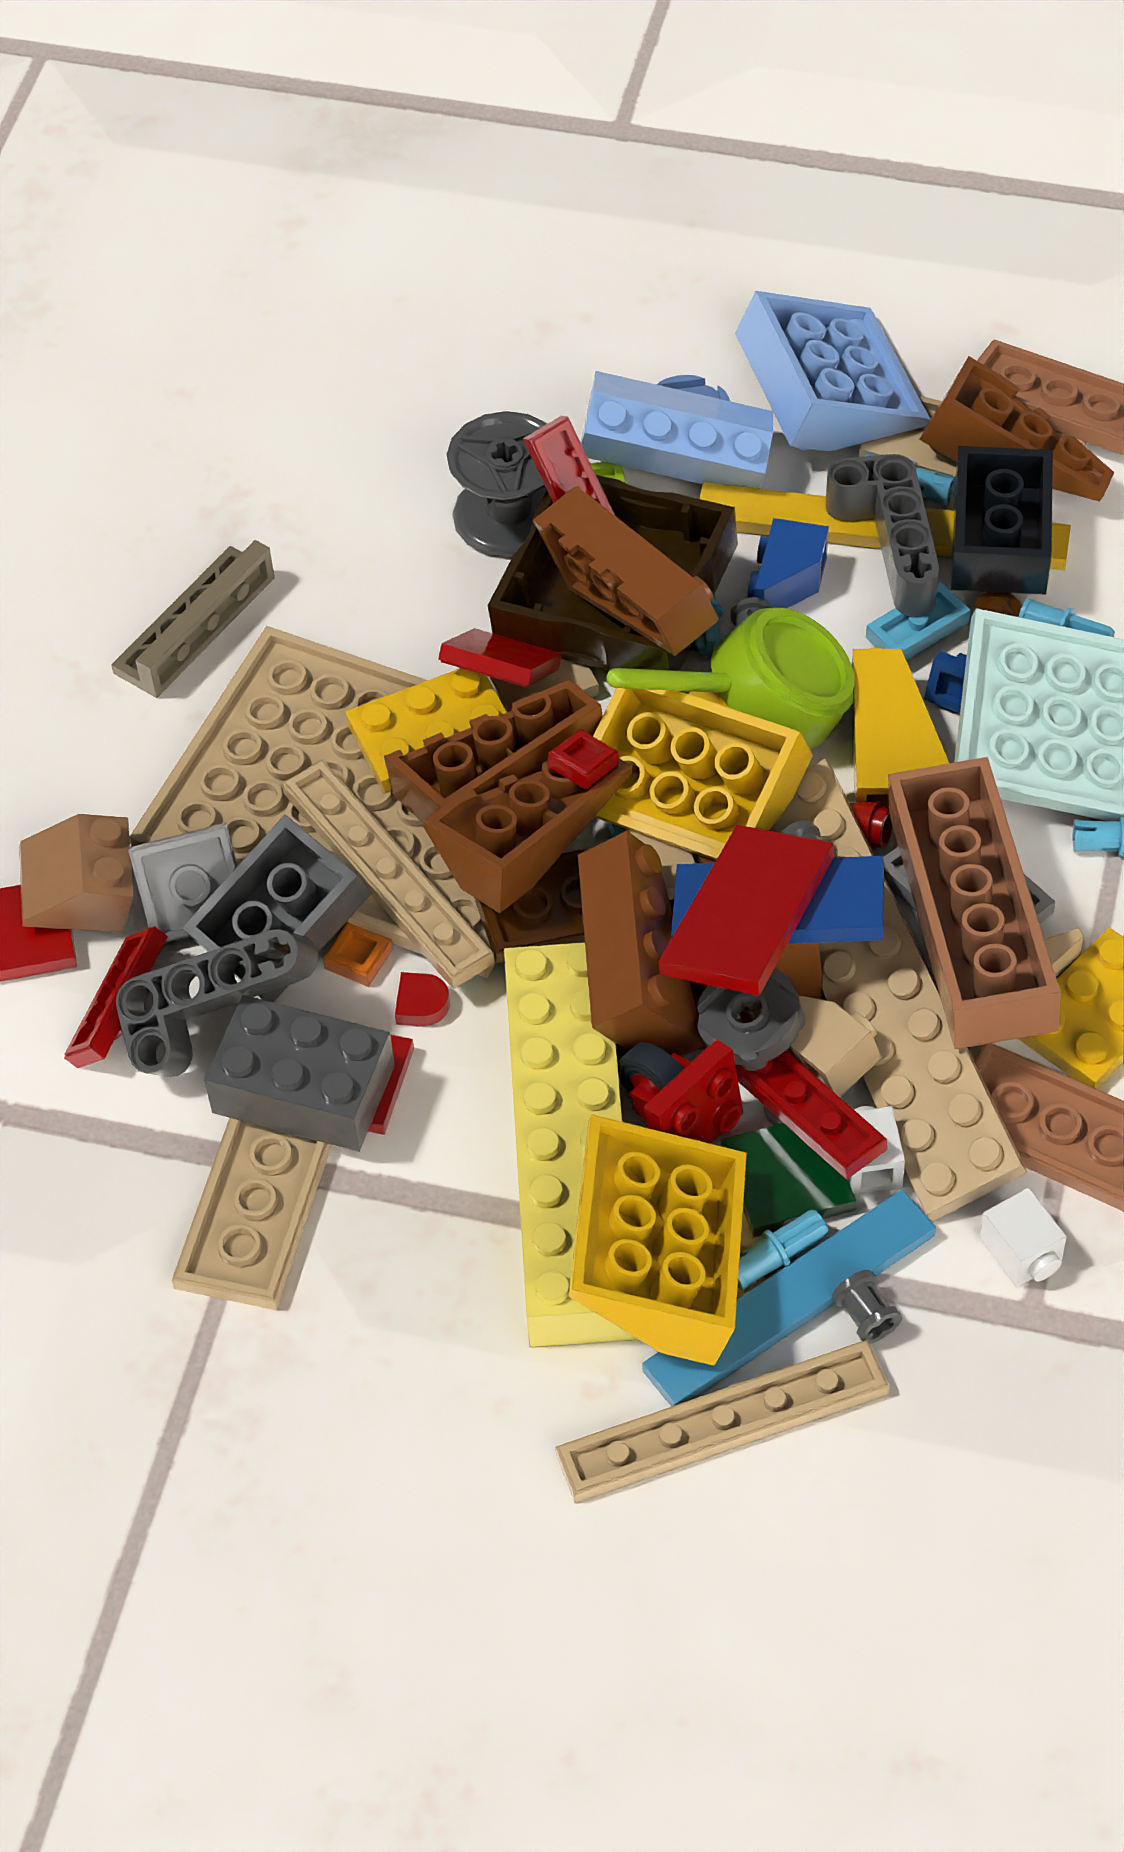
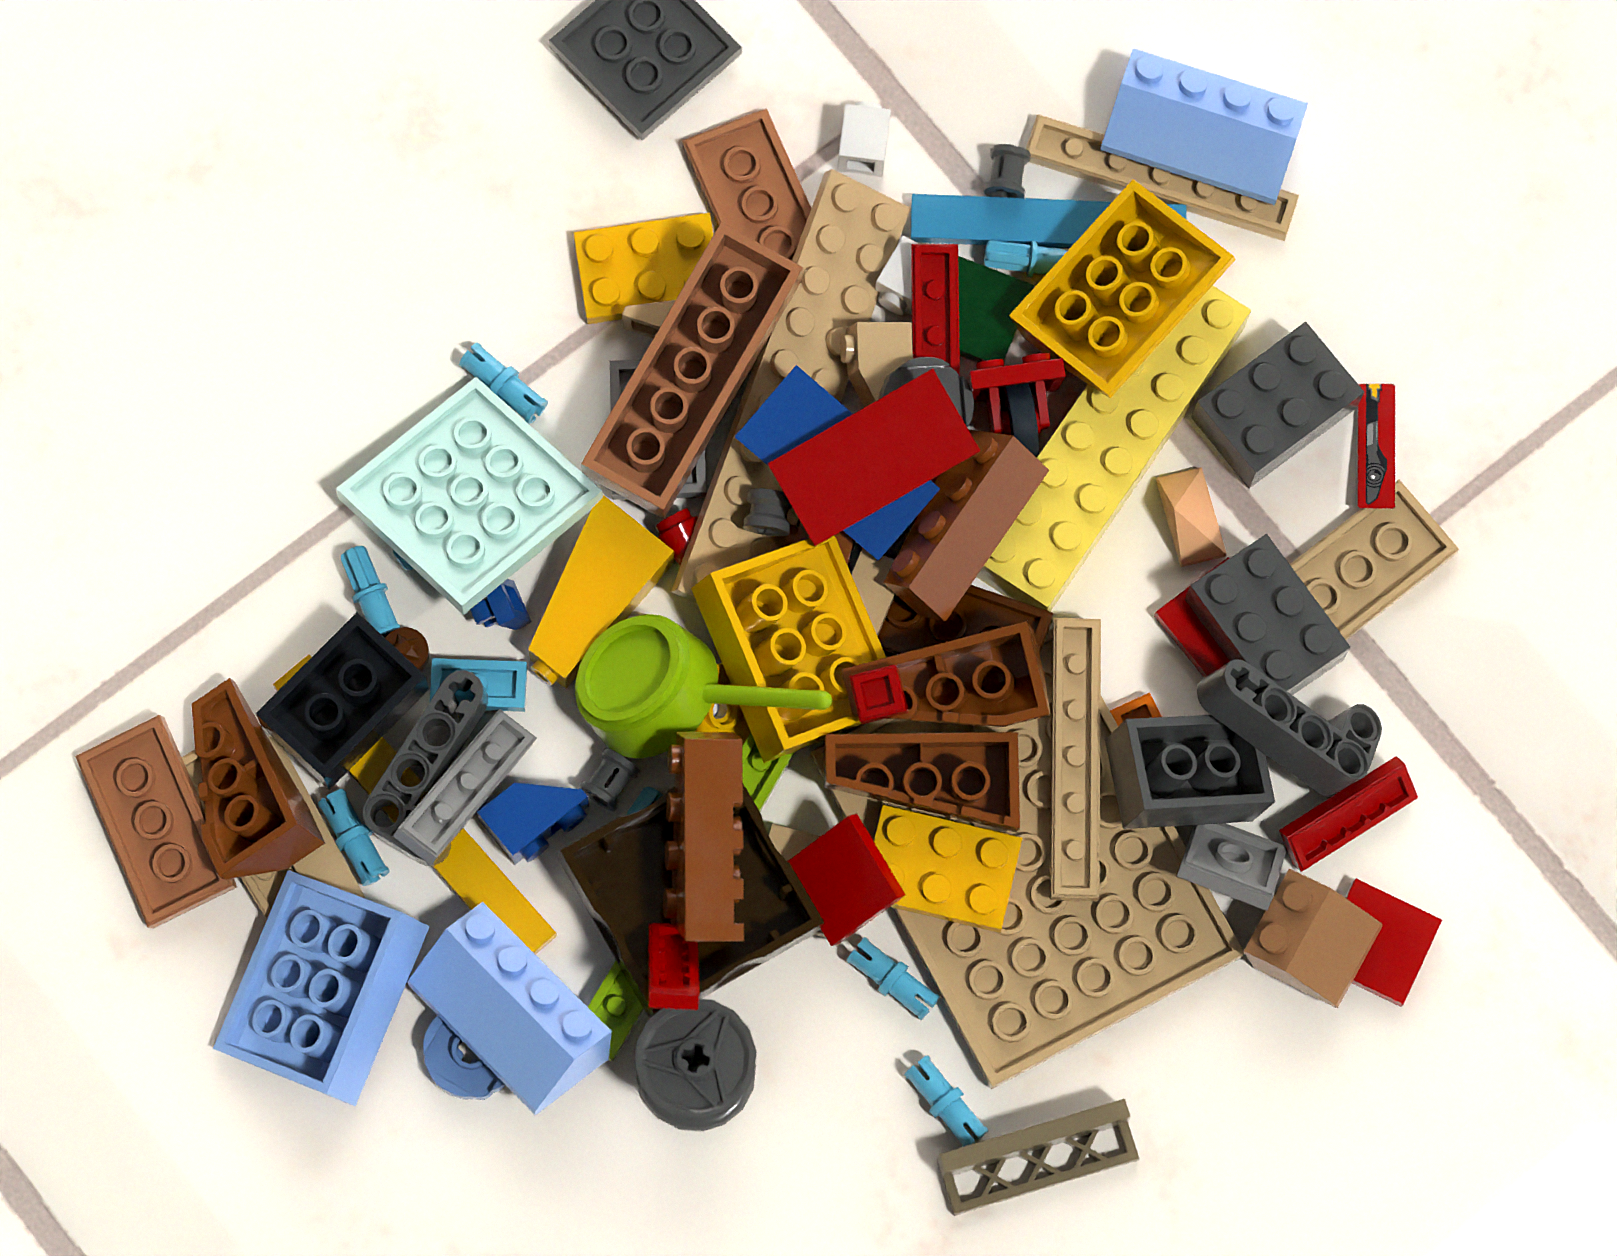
camera: 150 degrees left, 20 degrees up
red tile [395,972,450,1026] -> none
none -> light grey tile [393,709,537,866]
none -> medium azure pin [846,937,941,1021]
none -> medium azure pin [904,1055,989,1147]
none -> light blue slope [1100,48,1308,205]
none -> light nougat slope [1156,467,1226,567]
none -> dark grey brick [1191,321,1364,488]
none -> red sticker [1358,384,1395,509]

